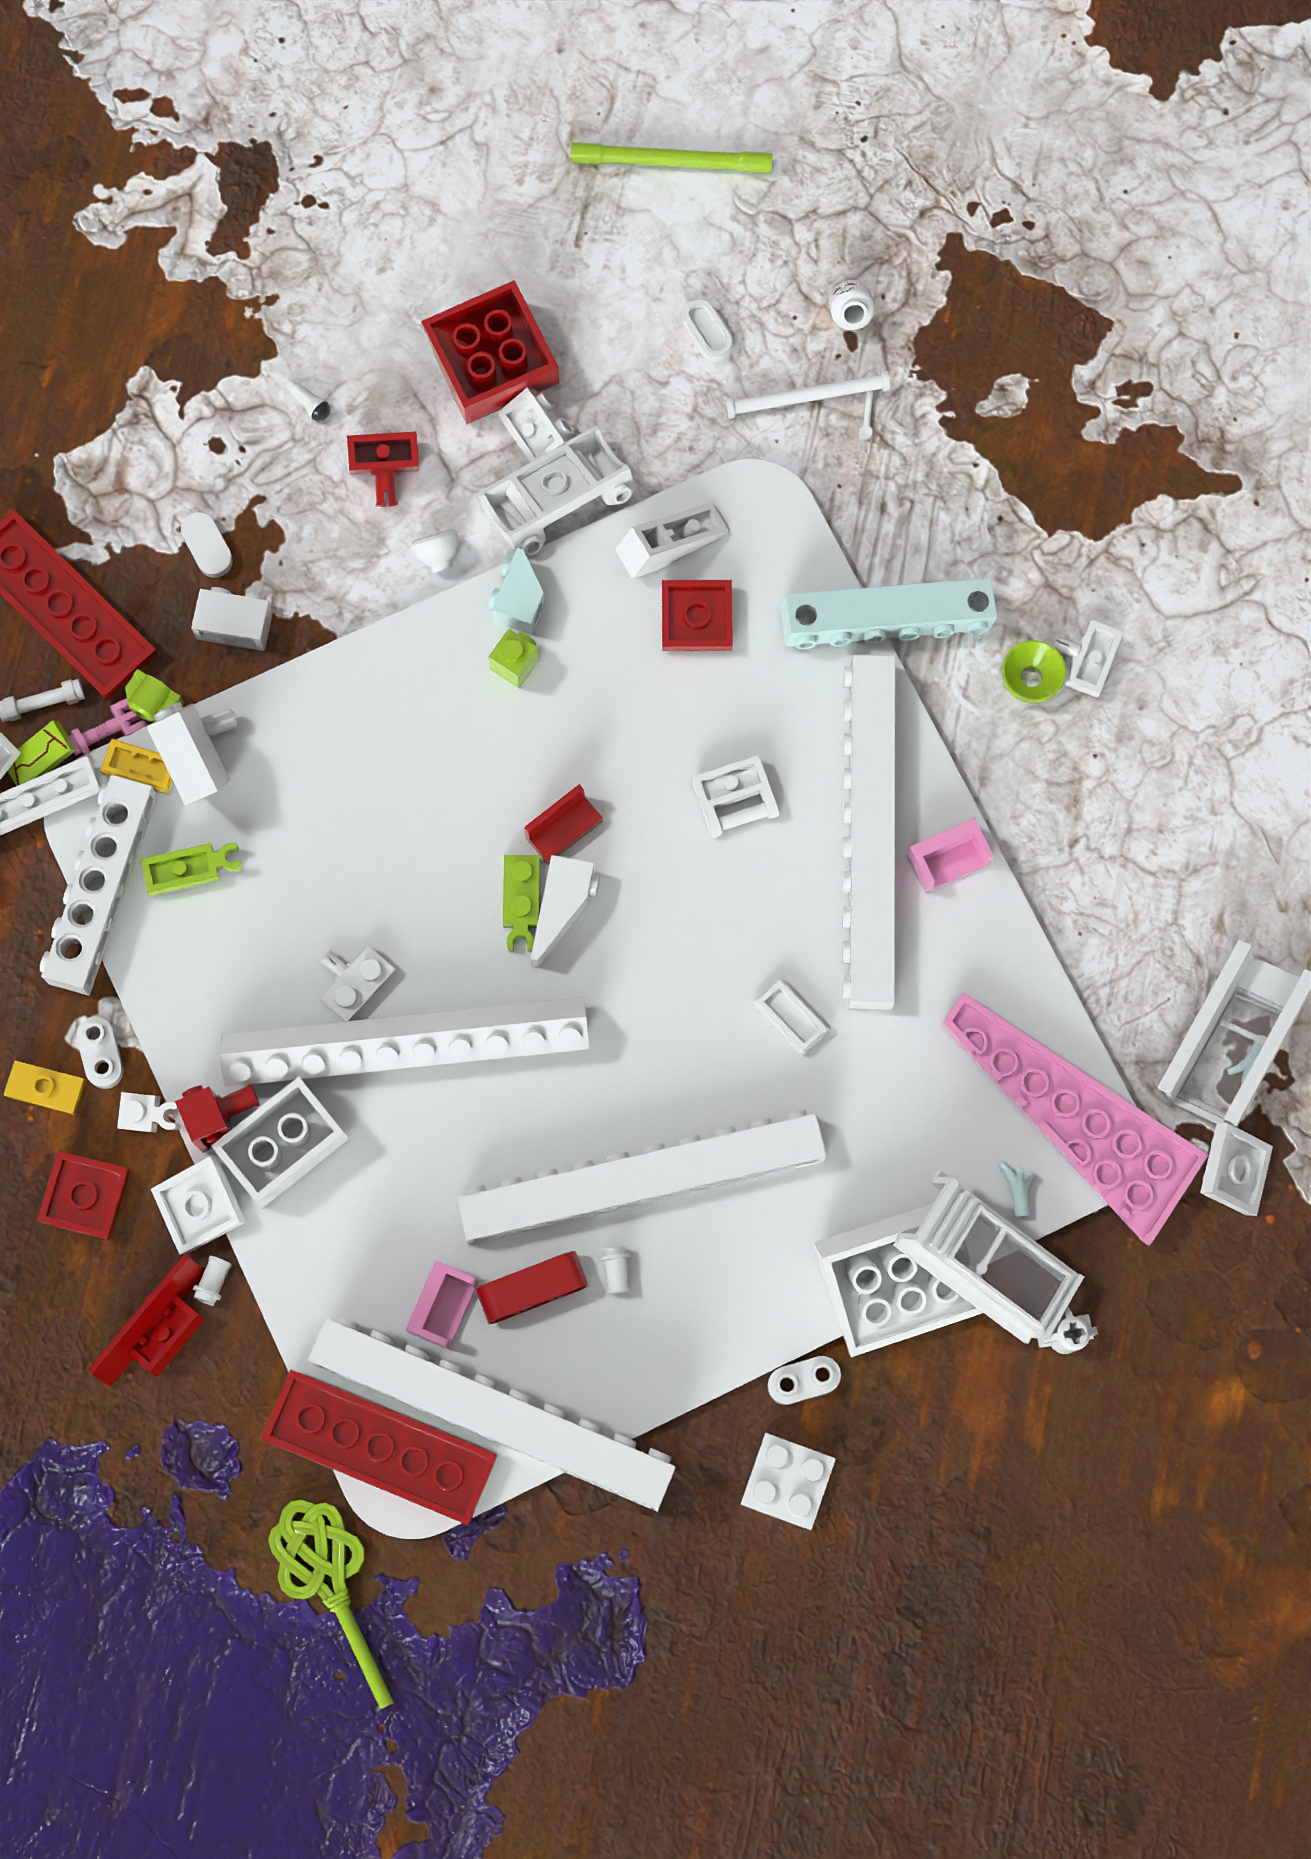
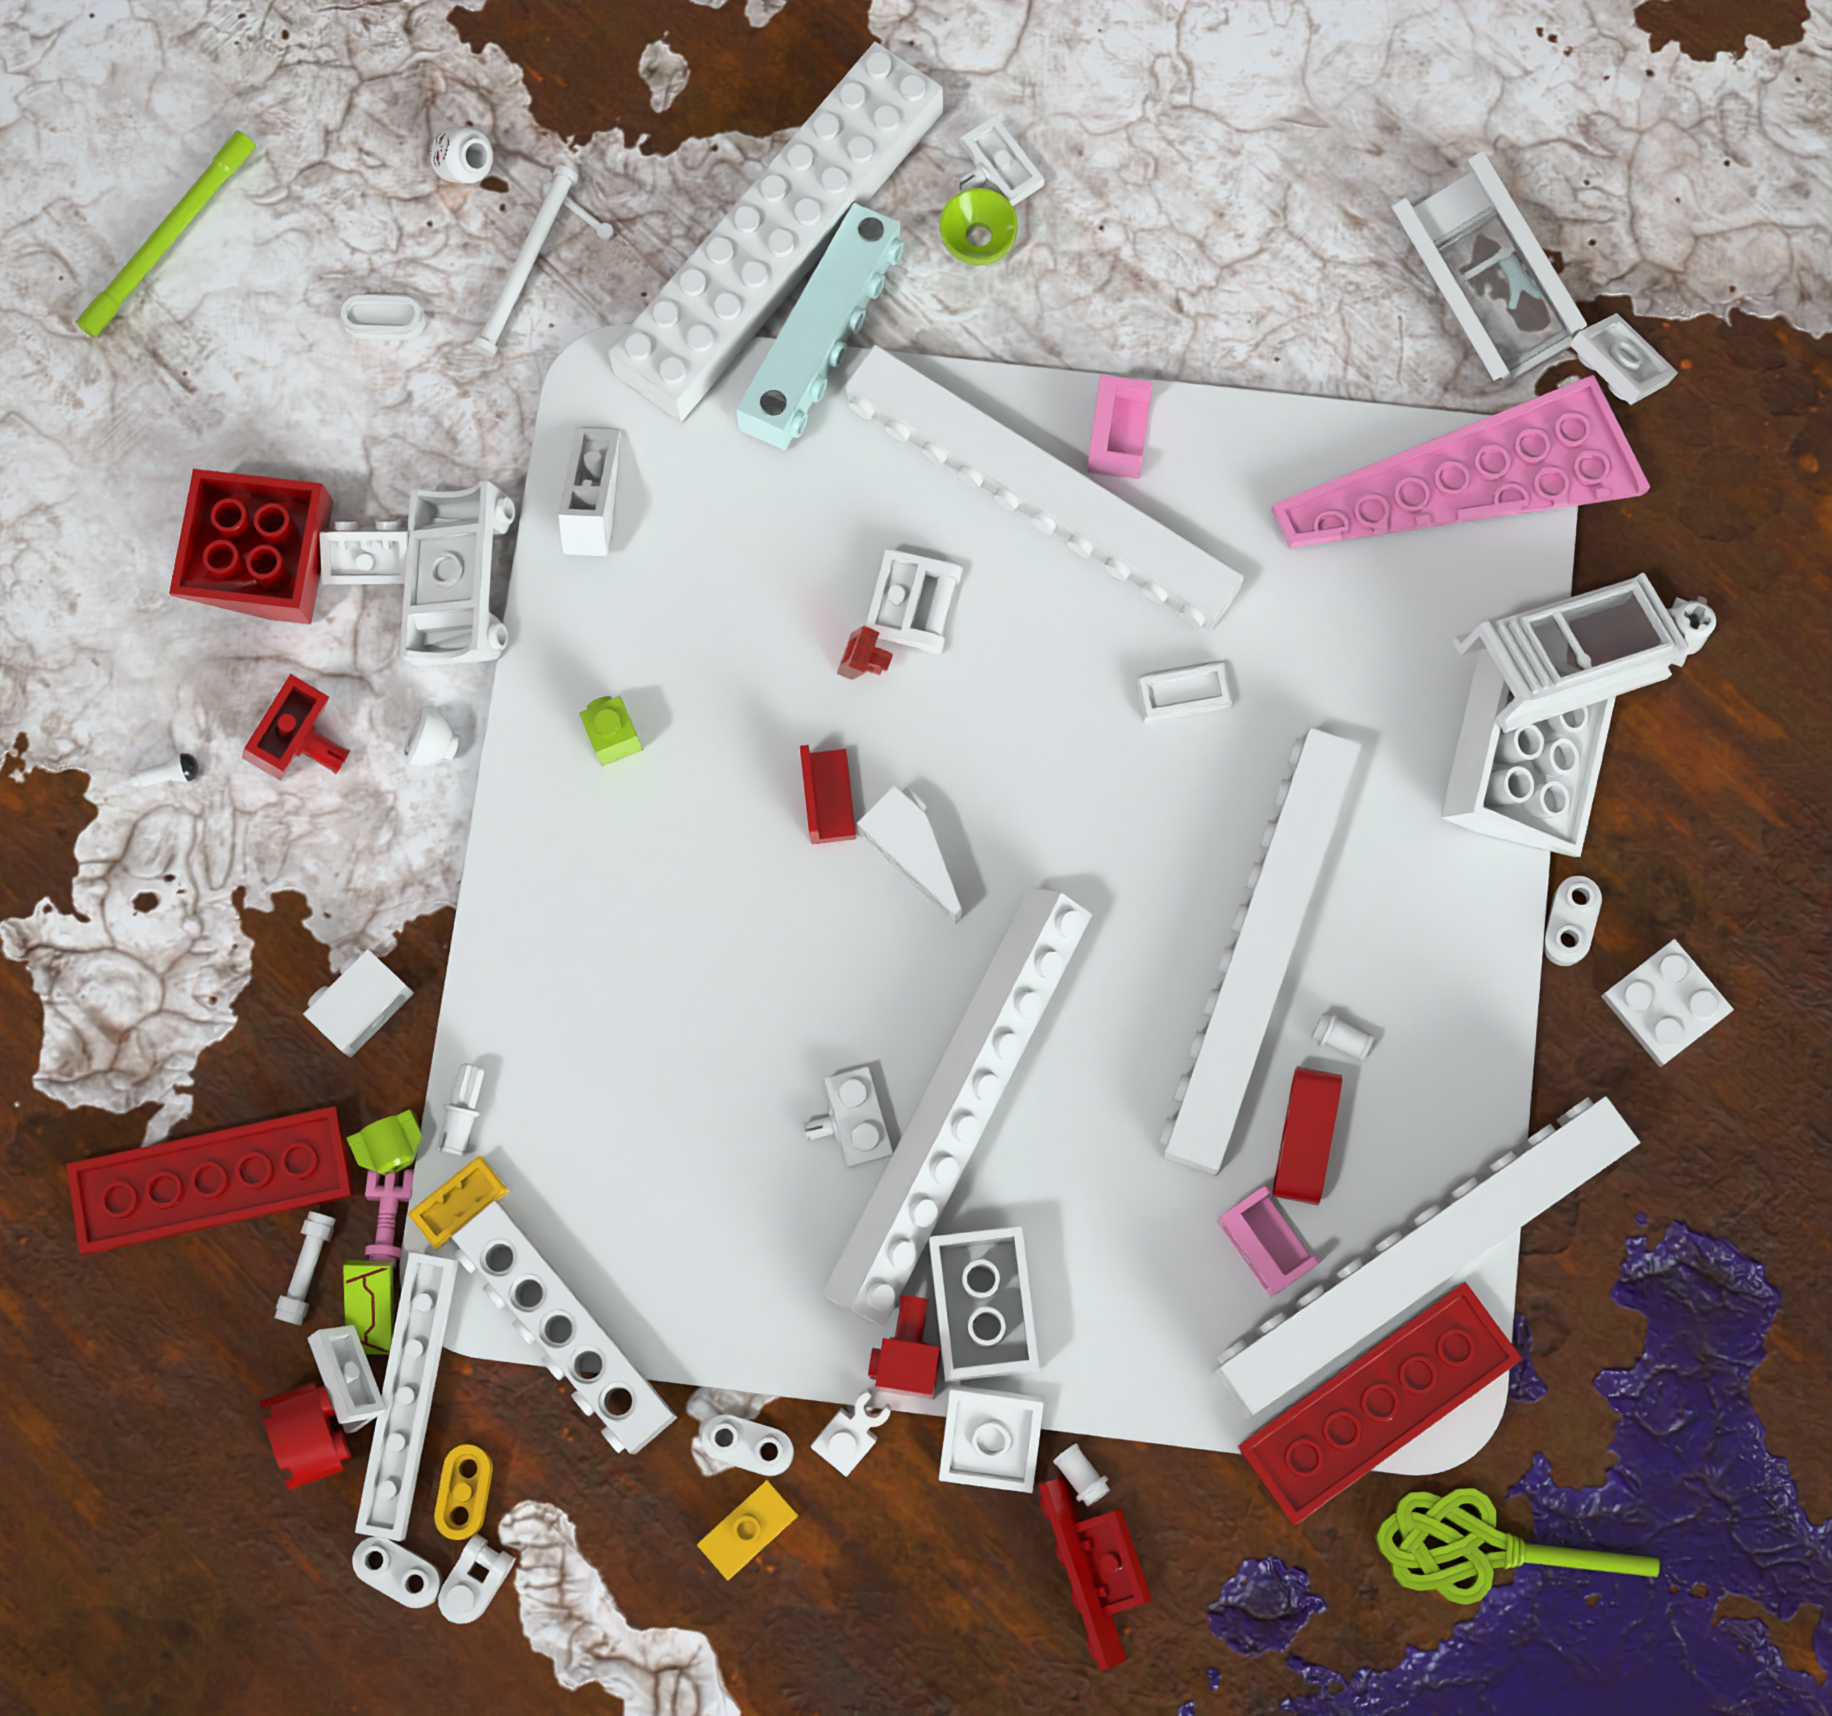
camera: 50 degrees left, 0 degrees up
red plate [37,1151,130,1241] -> none
lime plate [141,843,243,896] -> none
white brick [147,701,230,806] -> none
white tile [181,512,233,578] -> none
light aqua slope [488,548,545,635] -> none
lime plate [503,855,540,952] -> none
red plate [662,580,733,651] -> none
light aqua bar [999,1161,1035,1217] -> none
none -> white brick [608,41,943,422]
none -> clear red tile [837,625,893,680]

